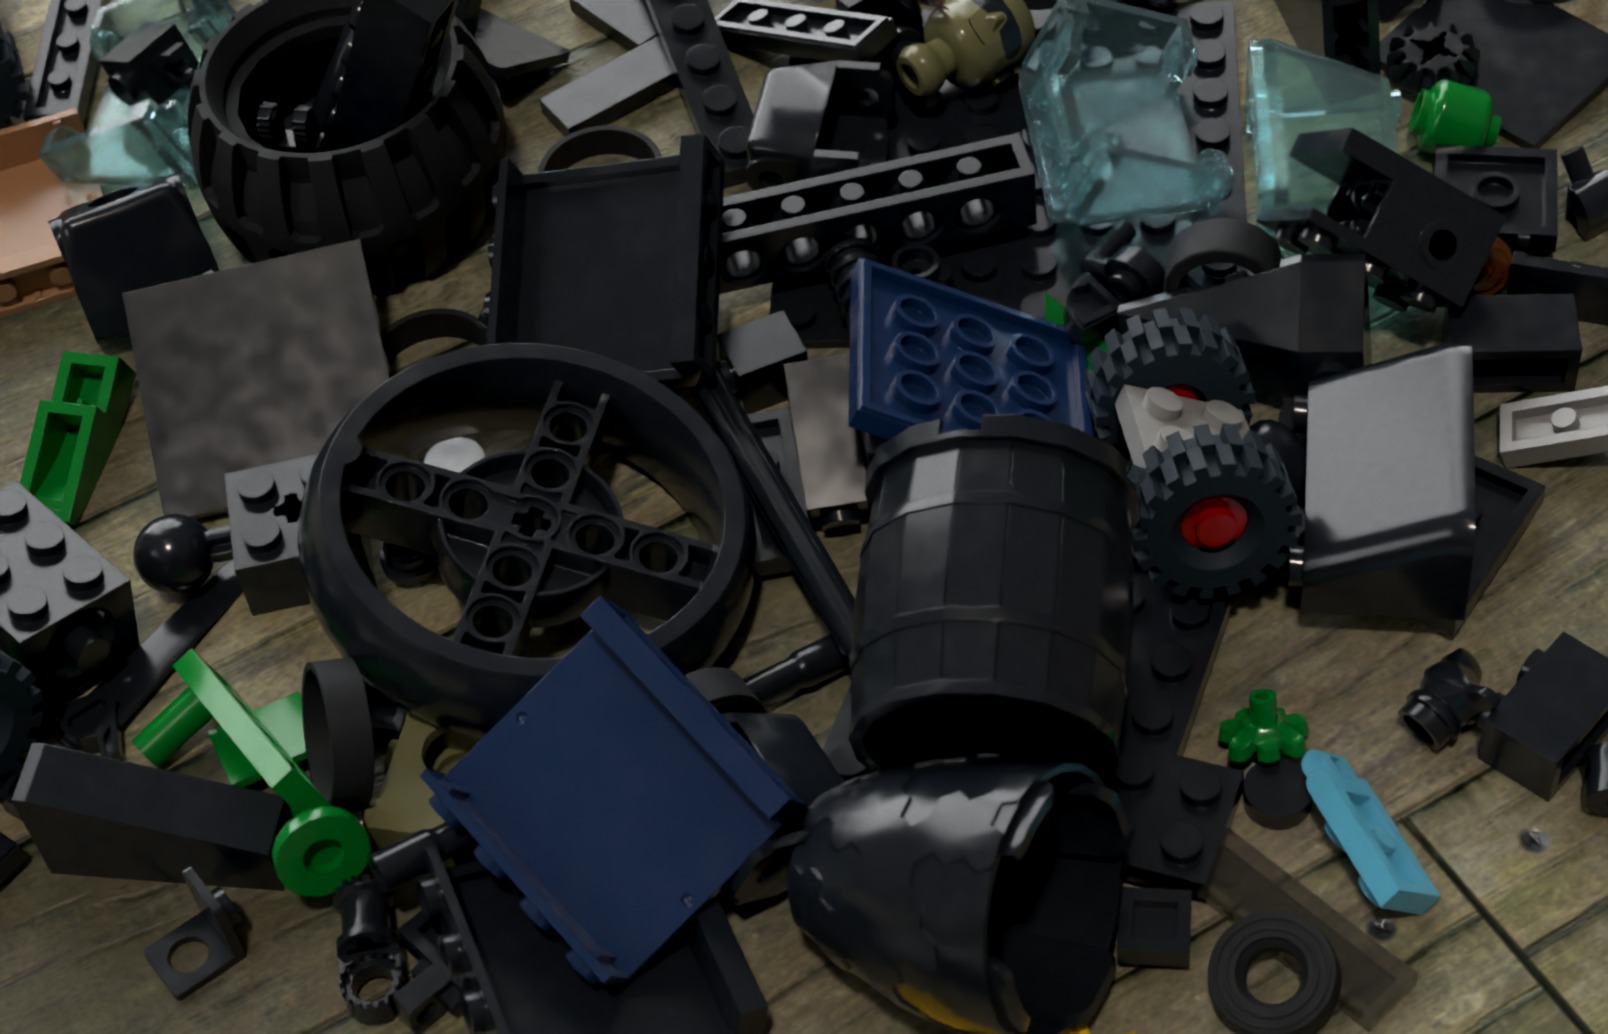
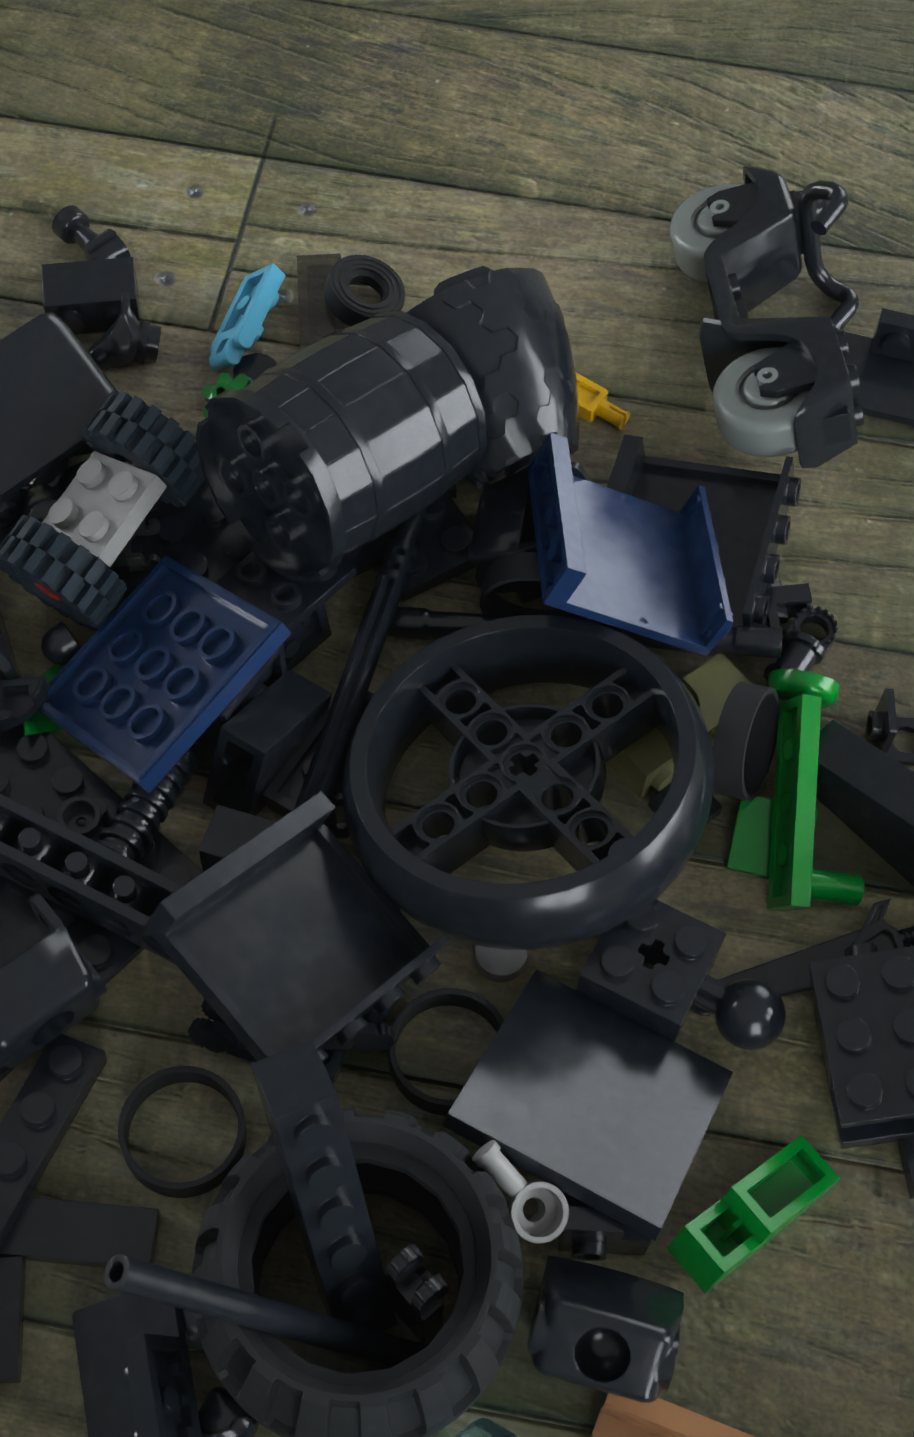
camera: 150 degrees left, 10 degrees up
none -> light grey bar [472,1140,569,1243]

